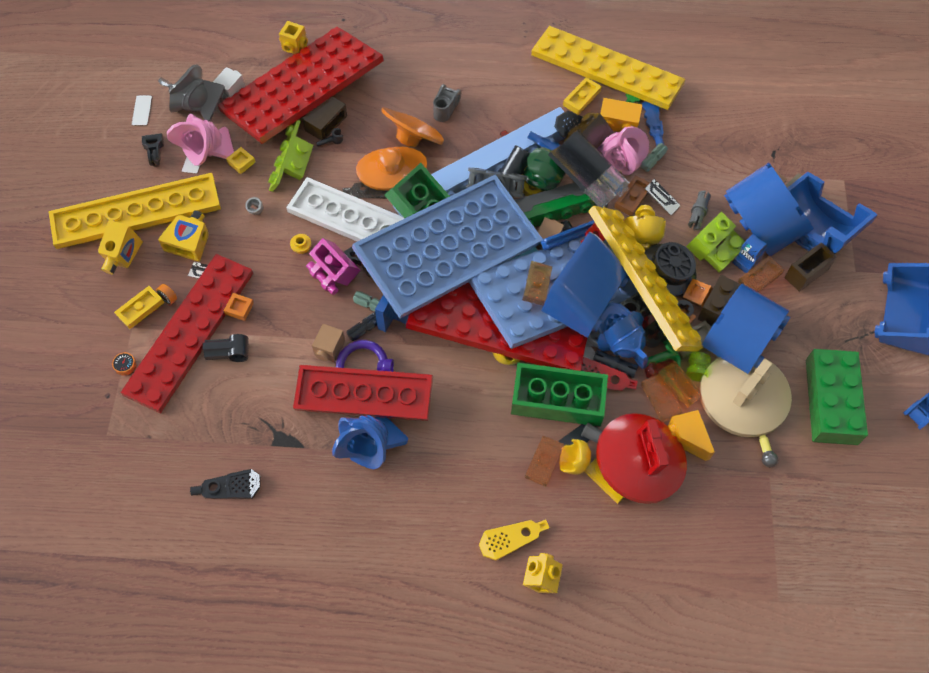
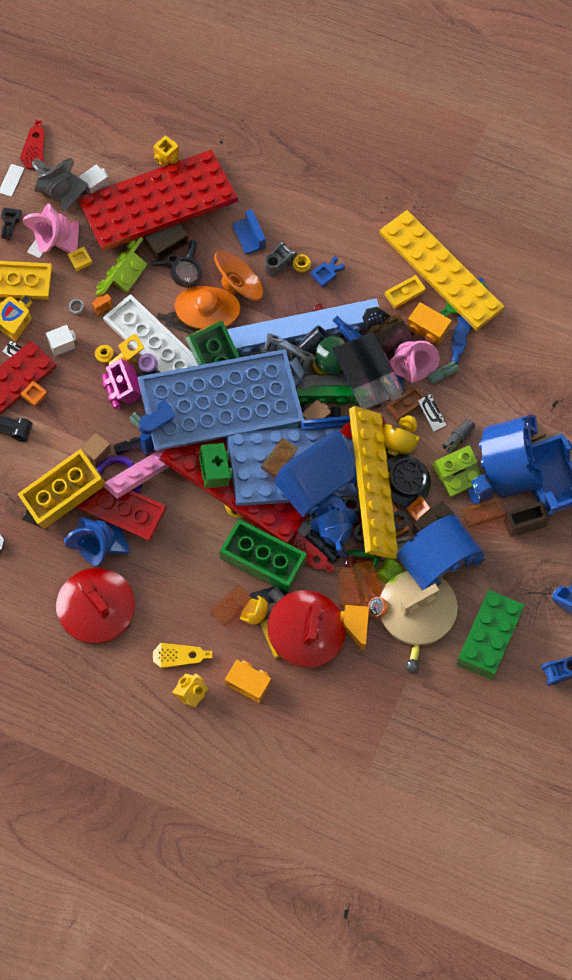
camera: 20 degrees right, 5 degrees up
none -> yellow brick [18,449,105,529]
none -> red piece [20,120,44,170]
none -> white brick [46,325,77,356]
none -> red bracket [56,568,135,644]
none -> orange plate [92,293,113,317]
none -> bright pink plate [105,450,169,499]
none -> yellow bracket [109,333,145,365]
none -> lavender tile [138,353,158,373]
none -> blue leg [138,400,176,435]
none -> piece [170,240,202,288]
none -> green brick [198,443,232,488]
none -> light orange brick [225,660,271,704]
none -> blue panel [233,209,266,255]
none -> sand blue arm [289,358,304,386]
none -> yellow plate [293,254,311,273]
none -> blue plate [310,256,345,288]
none -> tile [368,597,388,617]

